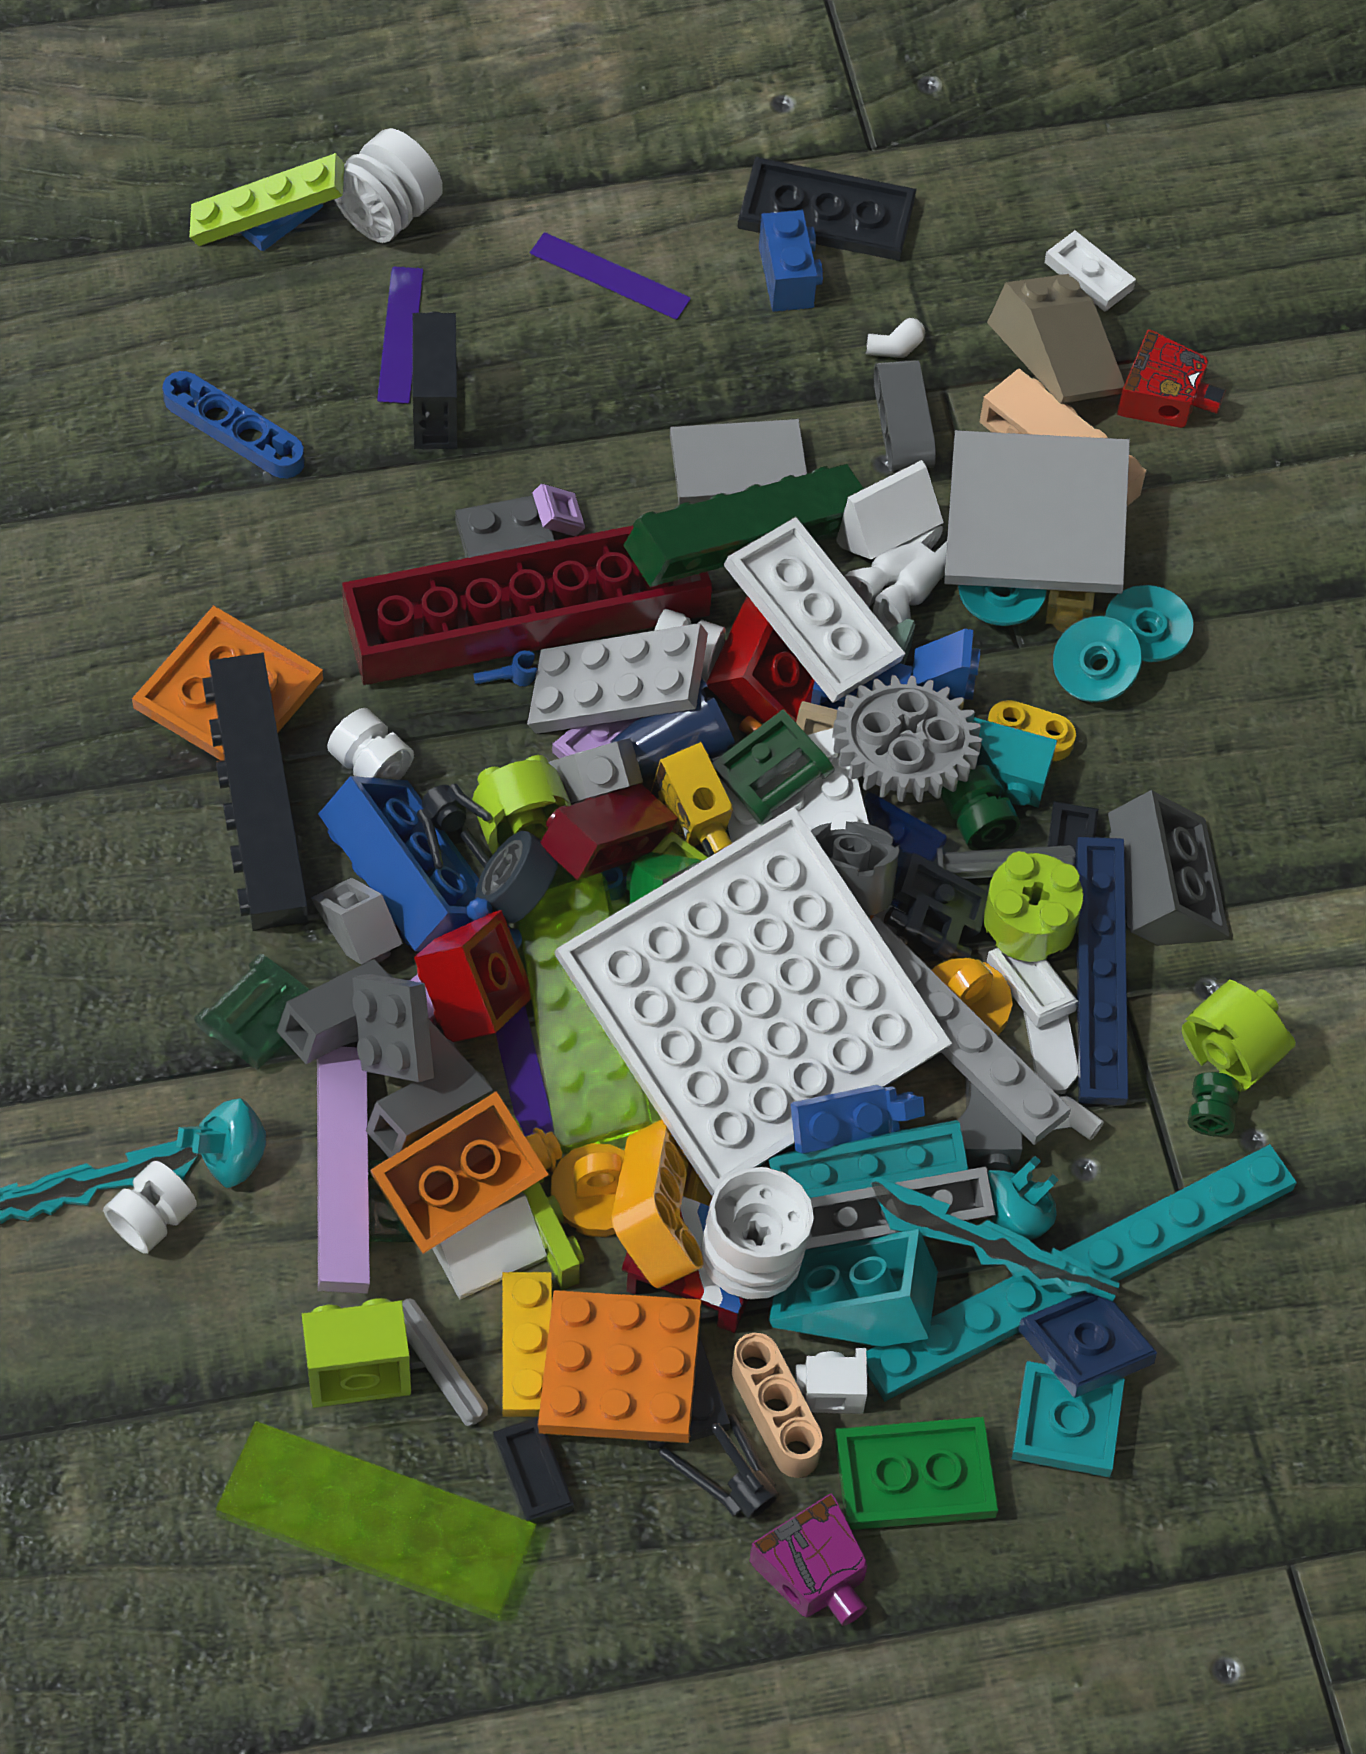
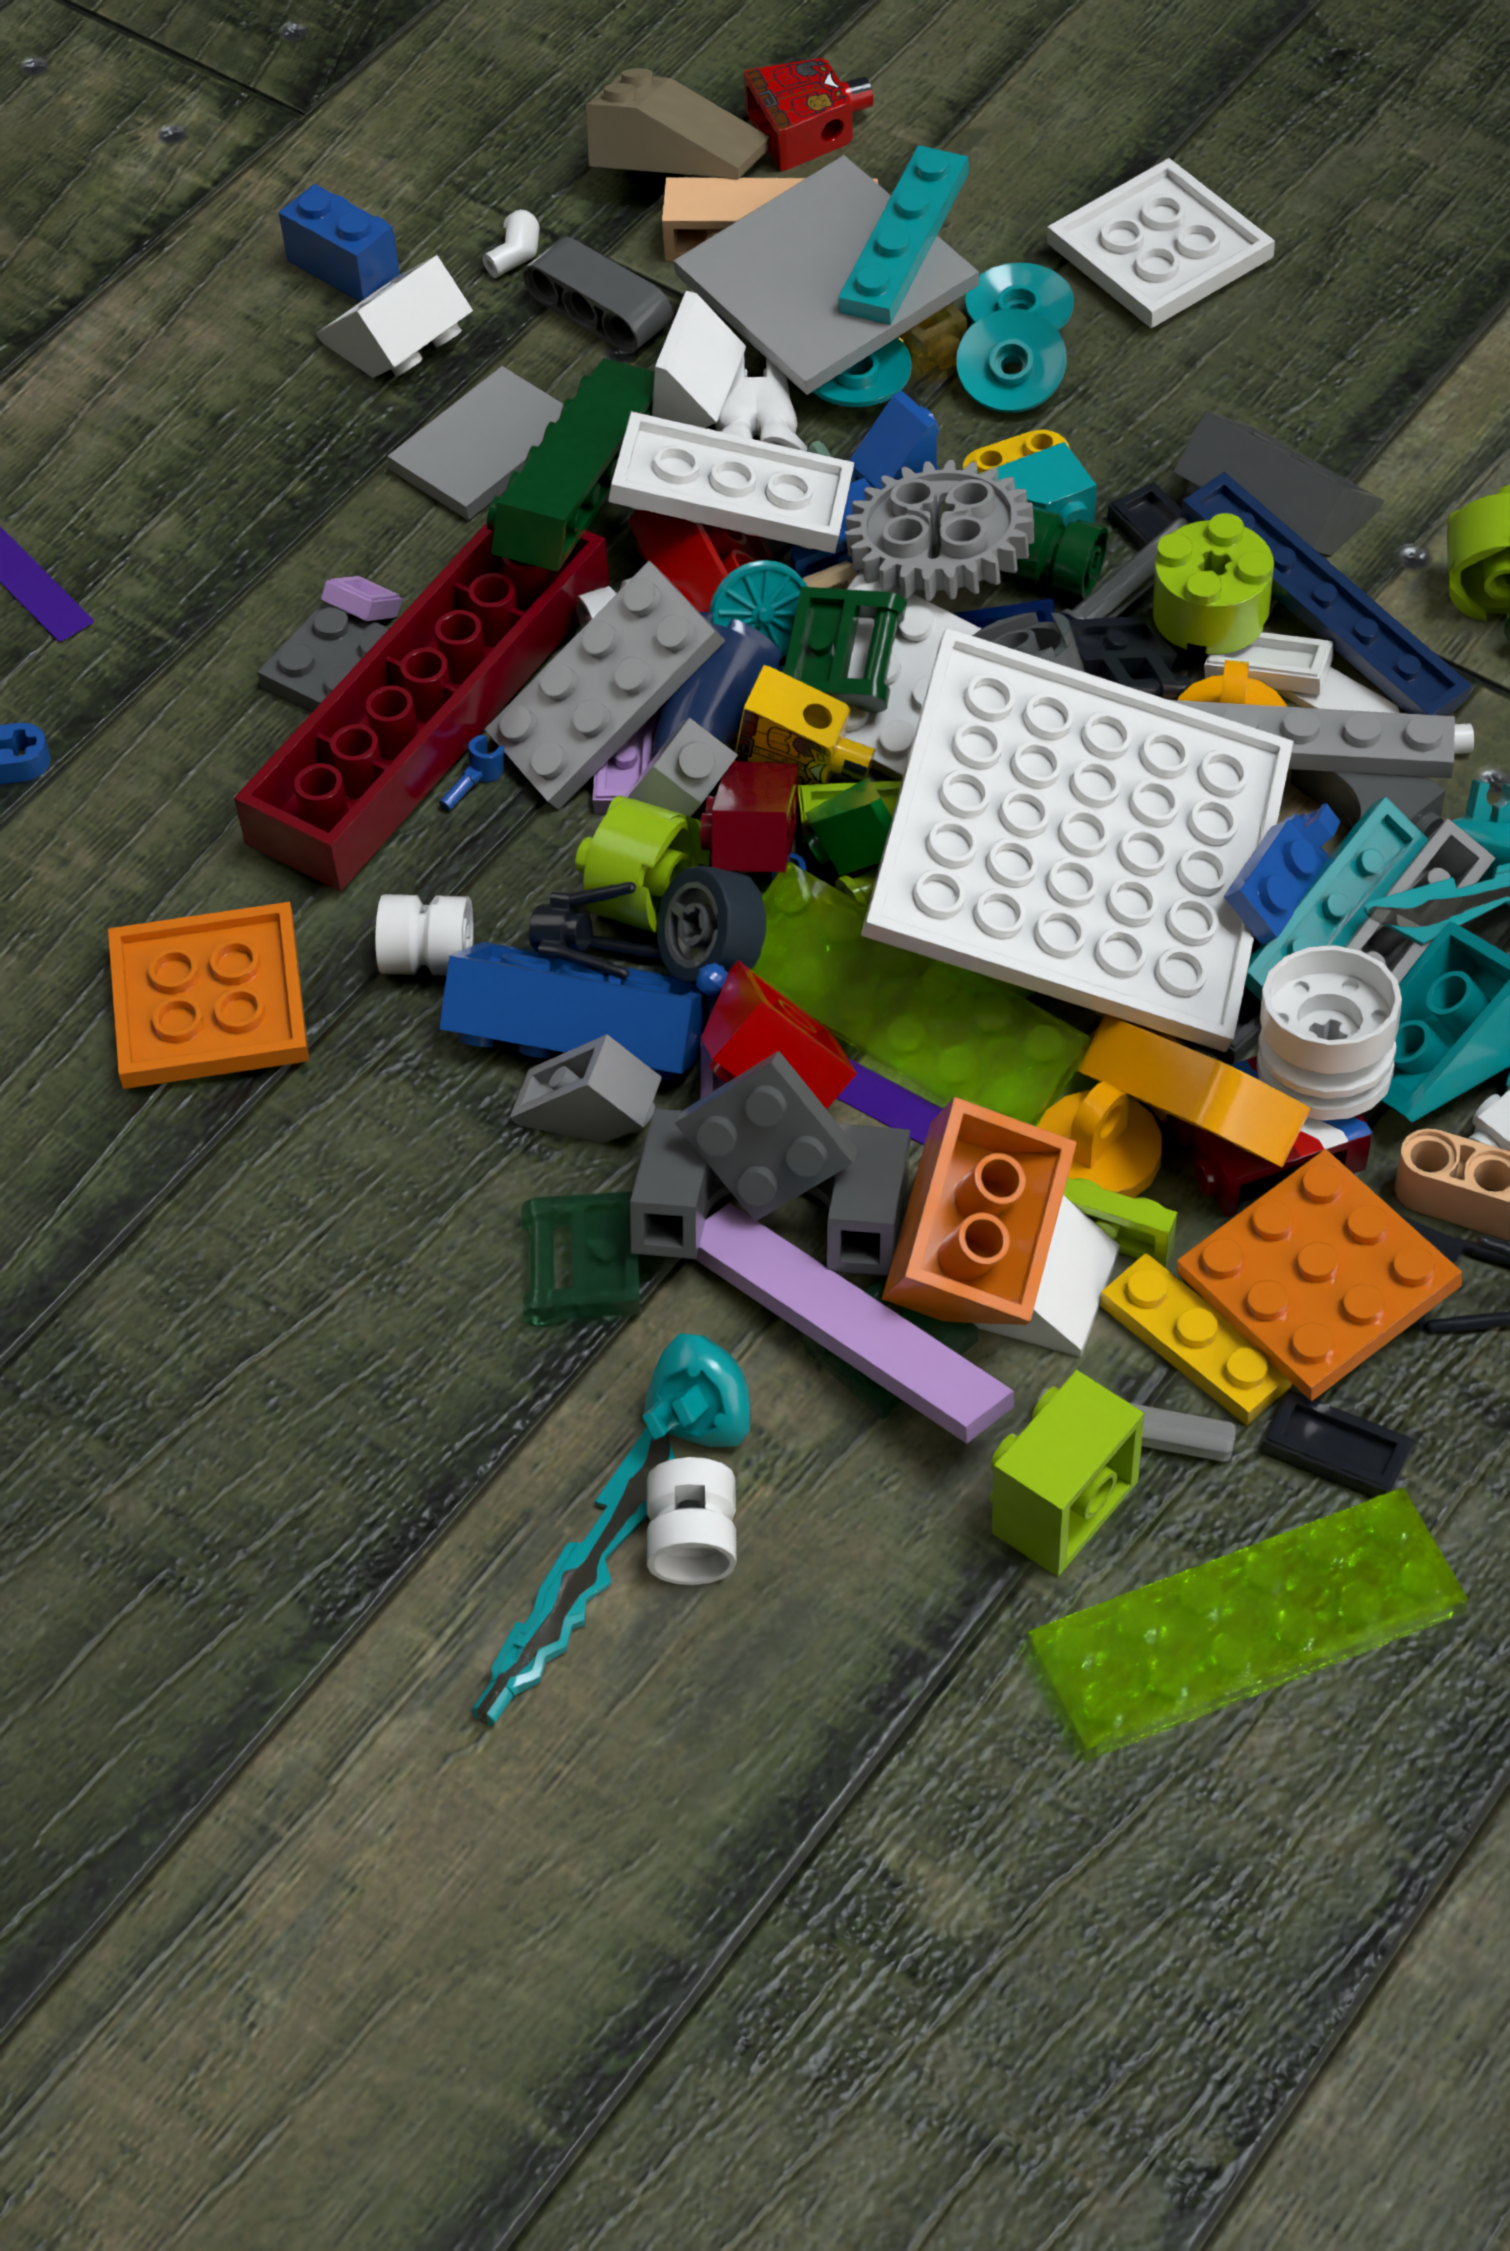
camera: 35 degrees left, 5 degrees down
black brick [202,652,308,931] -> none
black window [412,311,457,449] -> none
dark purple sticker [530,232,691,319] -> none
black tile [737,157,917,261] -> none
white plate [1044,230,1136,312] -> none
none -> white slope [316,255,473,378]
none -> teal wheel [709,560,808,658]
none -> teal plate [838,145,969,325]
none -> white plate [1047,158,1275,328]

